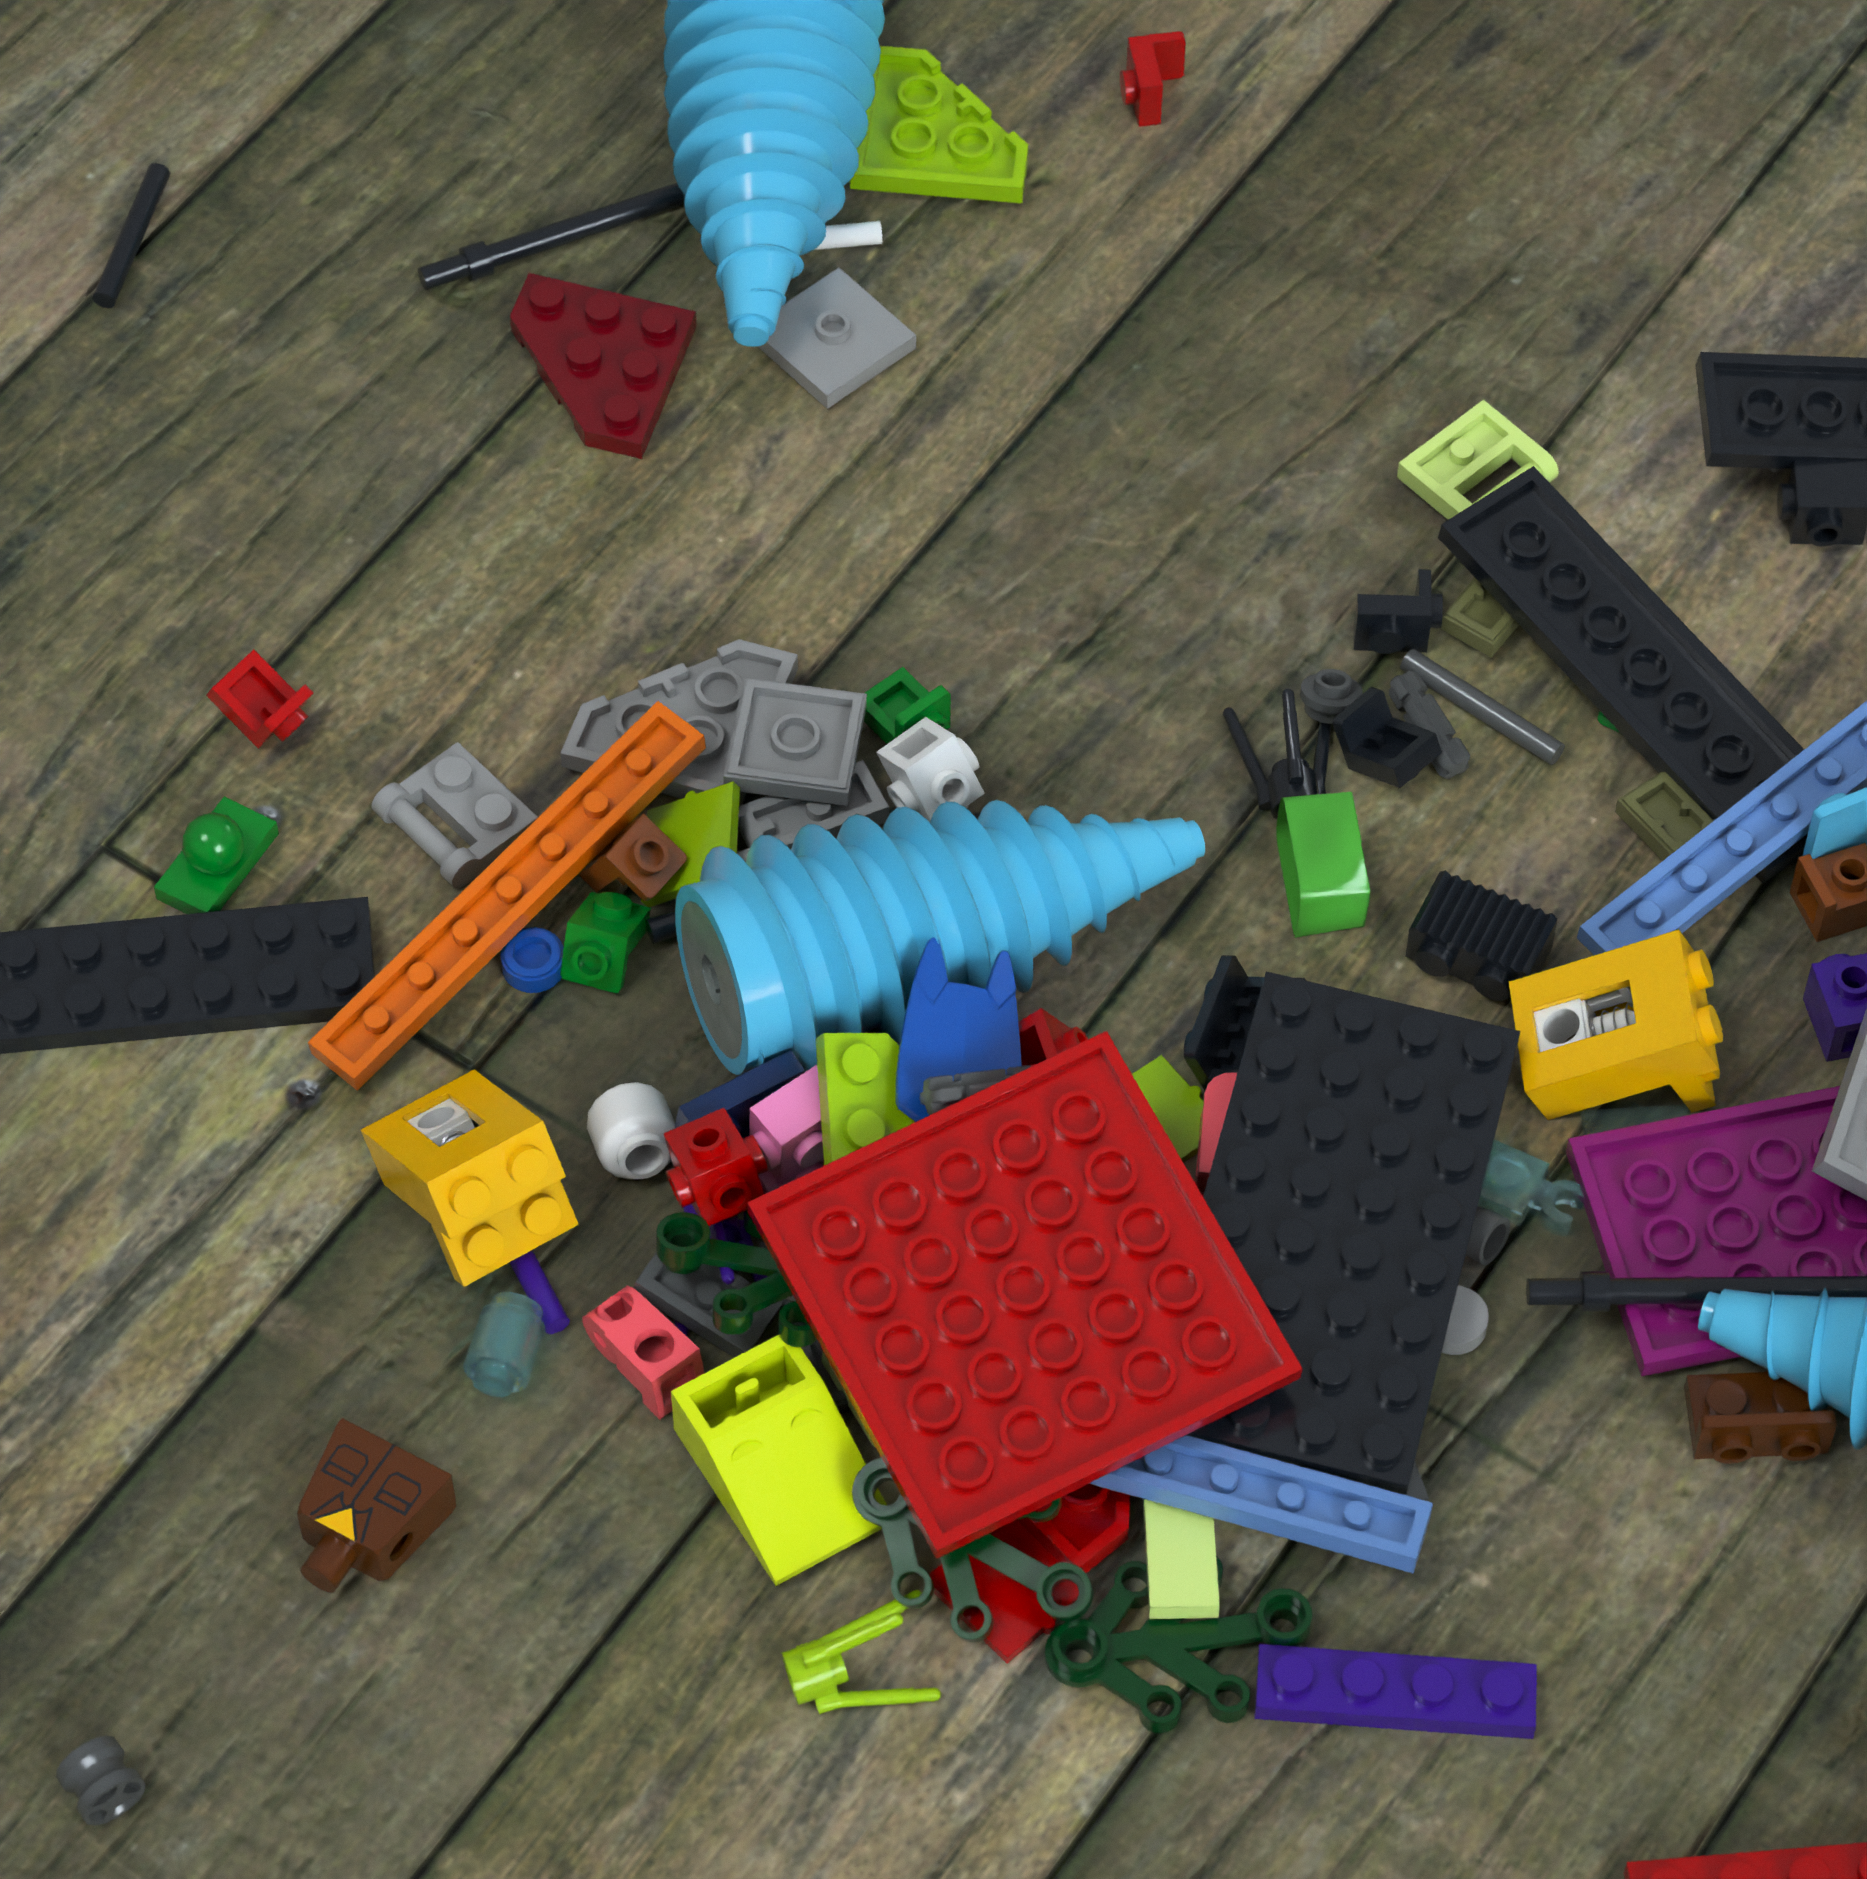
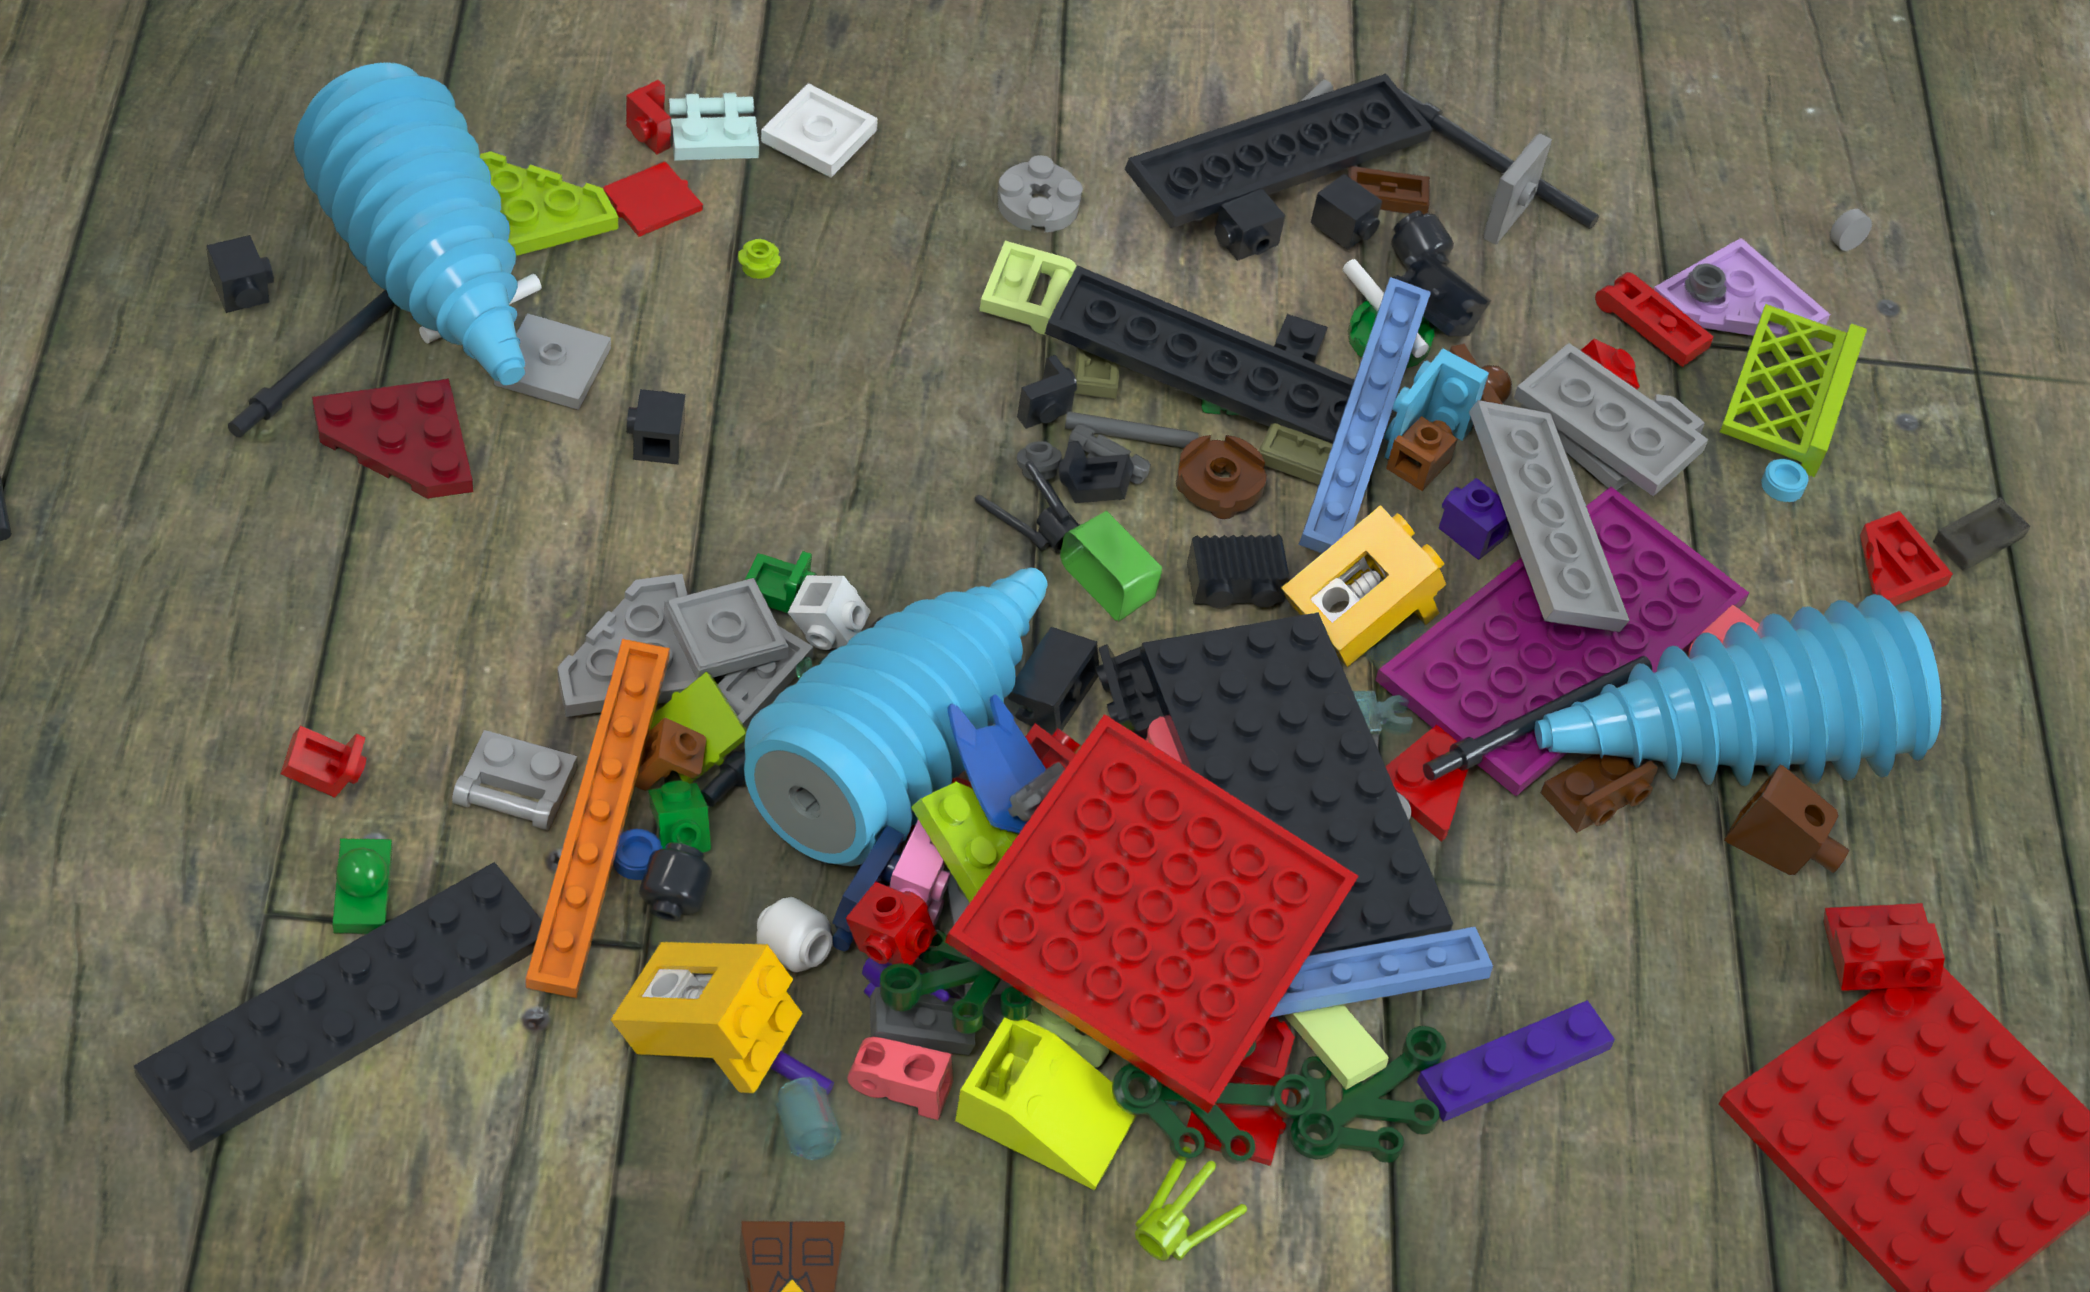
camera: 40 degrees left, 5 degrees down
none -> black brick [206,235,274,313]
none -> red piece [602,161,703,237]
none -> black brick [626,389,686,465]
none -> black head [639,843,712,922]
none -> light aqua plate [669,93,759,160]
none -> lime plate [738,239,781,279]
none -> white plate [761,83,878,177]
none -> light grey plate [997,155,1083,232]
none -> black hinge [1008,627,1099,735]
none -> reddish brown plate [1175,435,1267,519]
none -> black plate [1274,314,1328,363]
none -> red wing [1385,725,1468,842]

